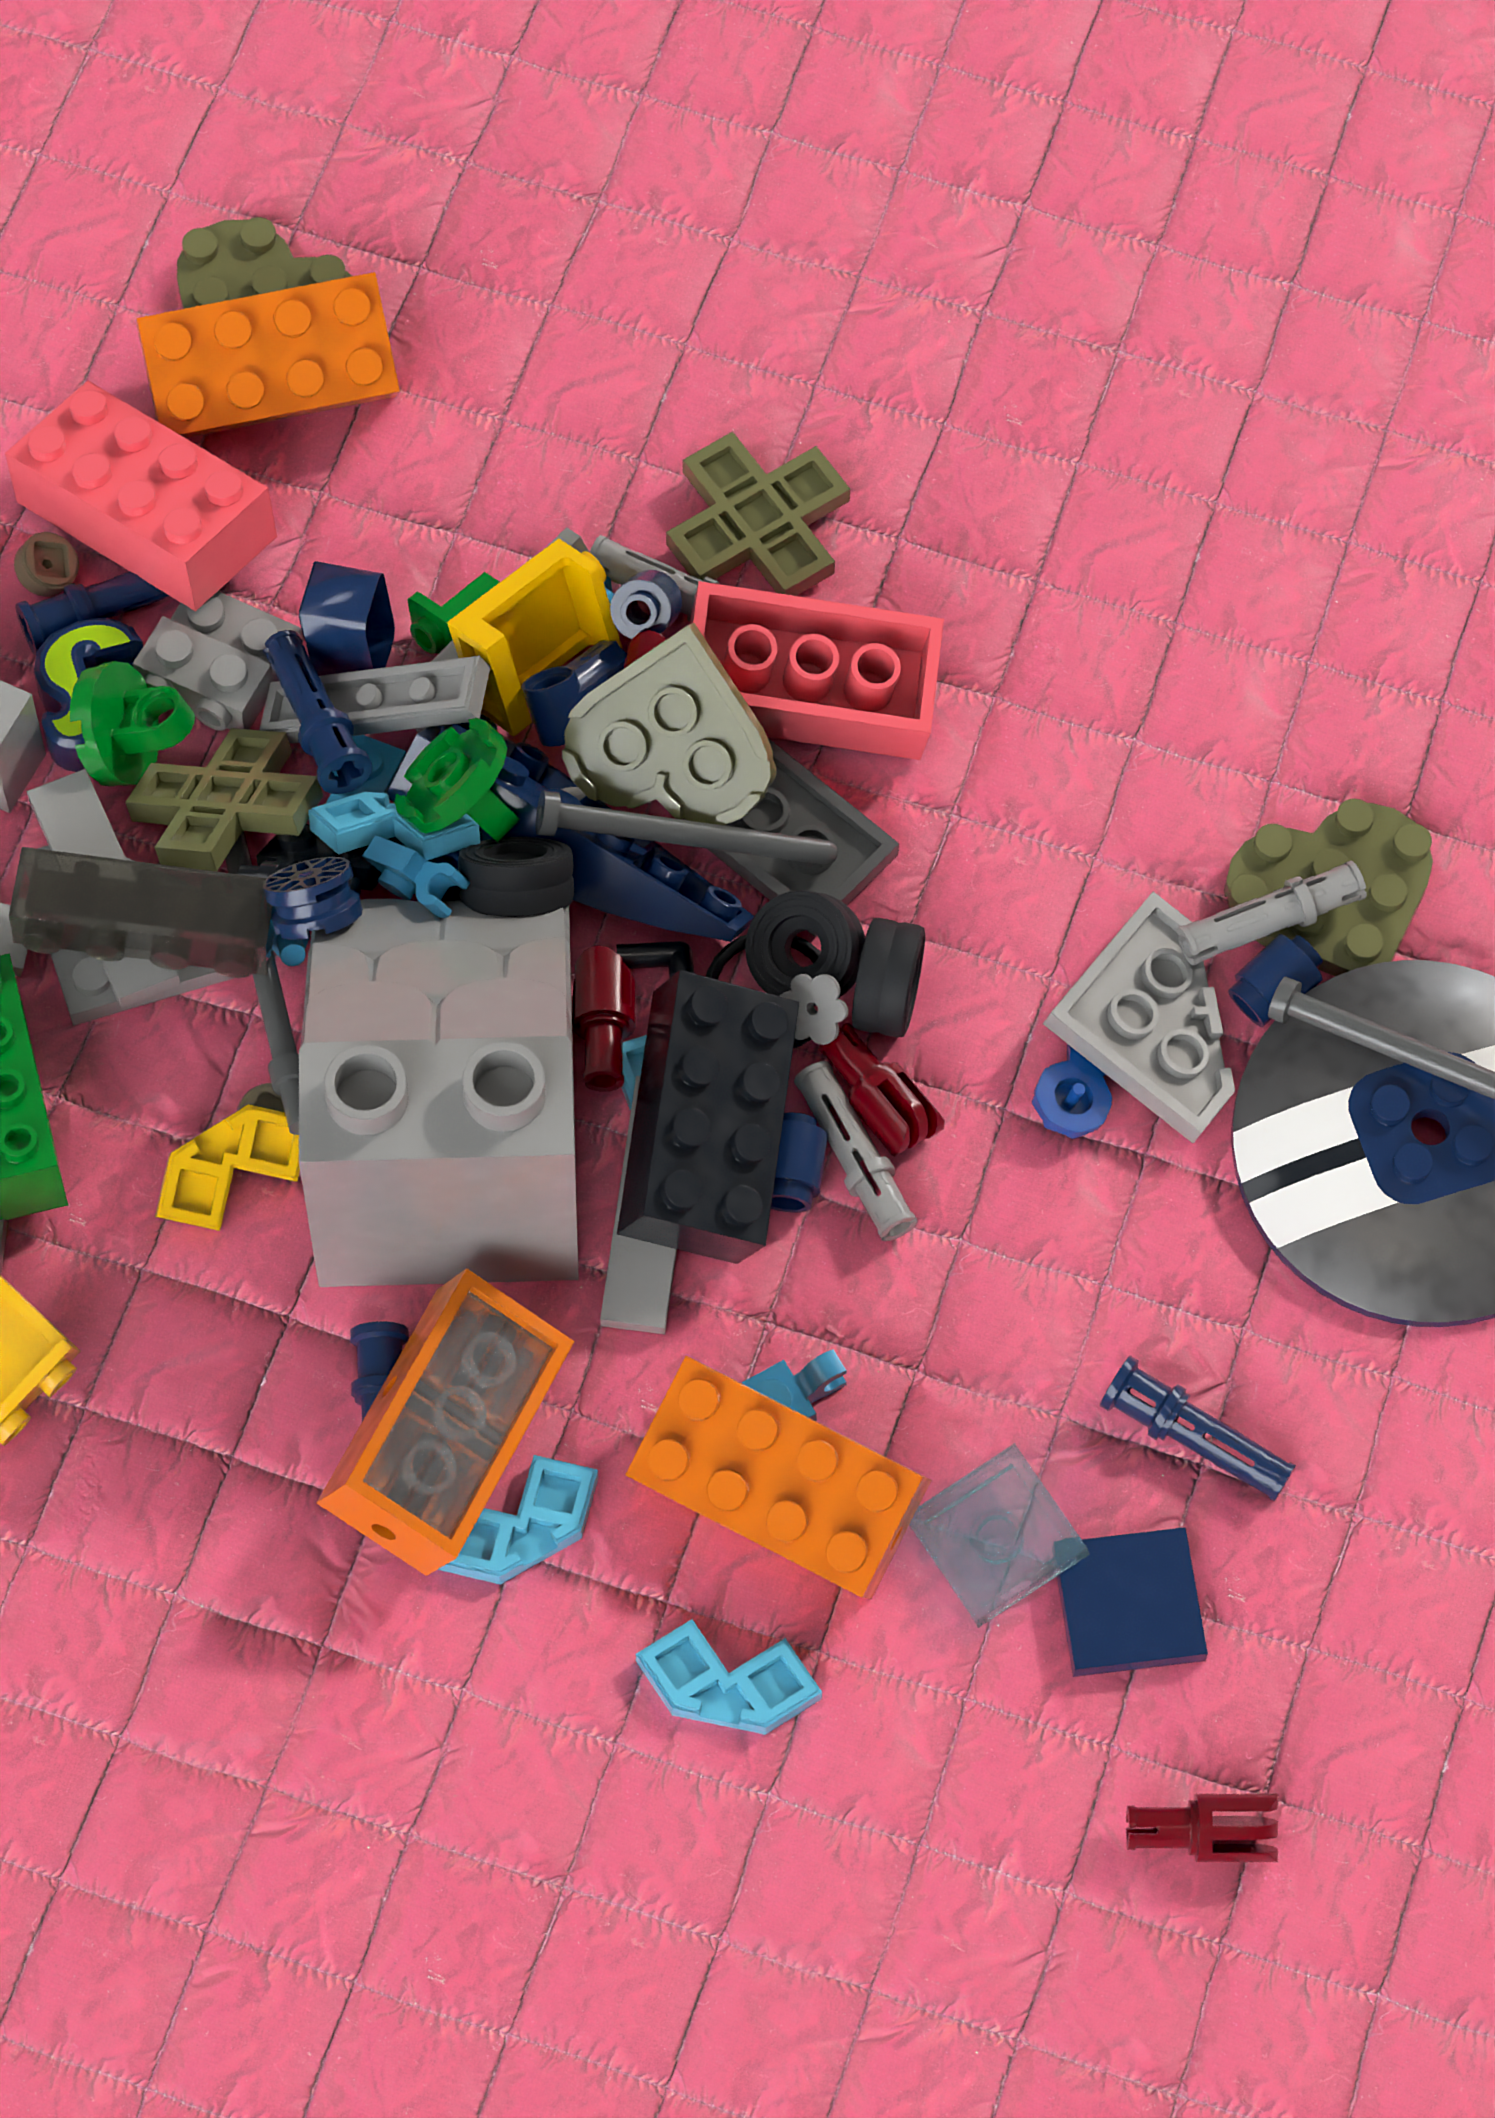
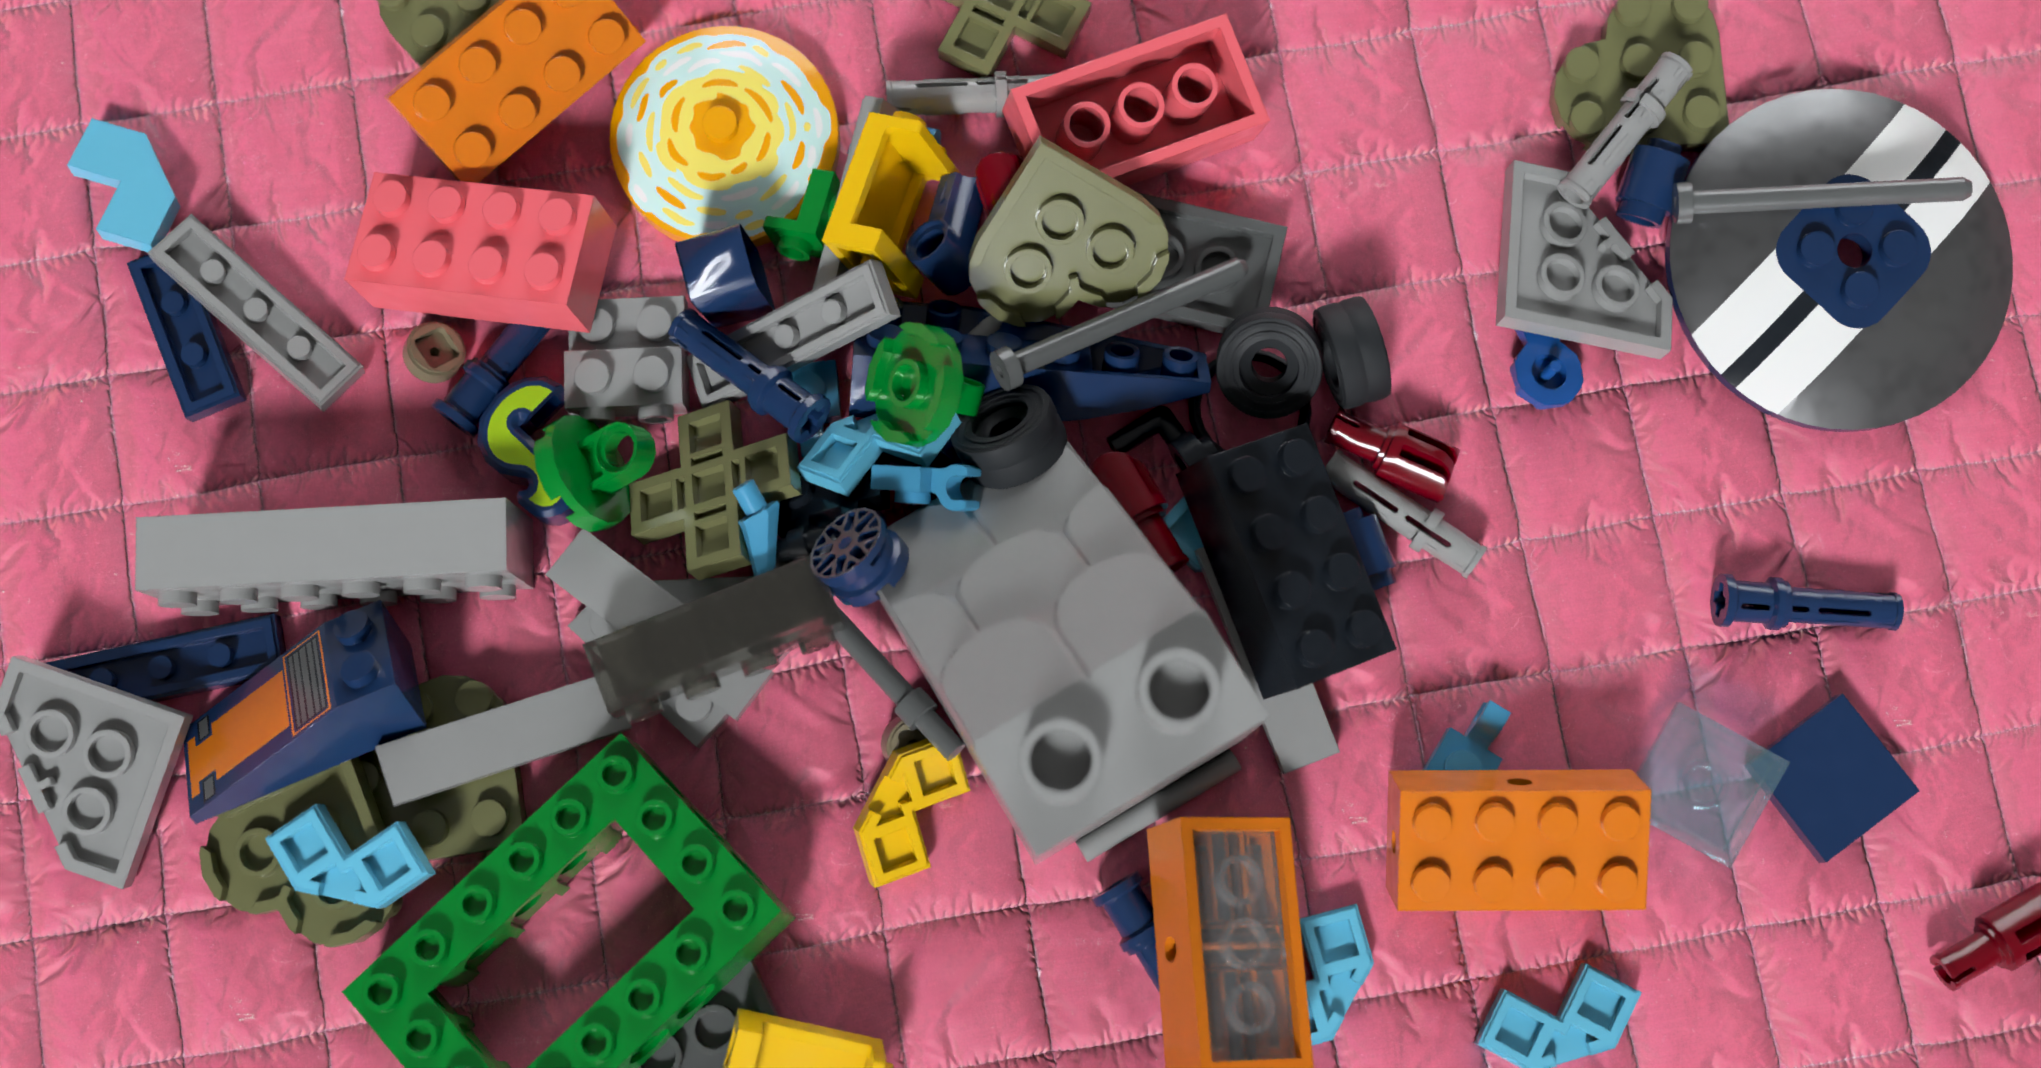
camera: 25 degrees left, 15 degrees up
brick [610,570,682,639] -> none
light grey plant [780,974,848,1045] -> none
none -> dish [610,26,840,247]
none -> dark azure bar [732,479,779,581]
none -> light grey bar [1075,749,1242,862]

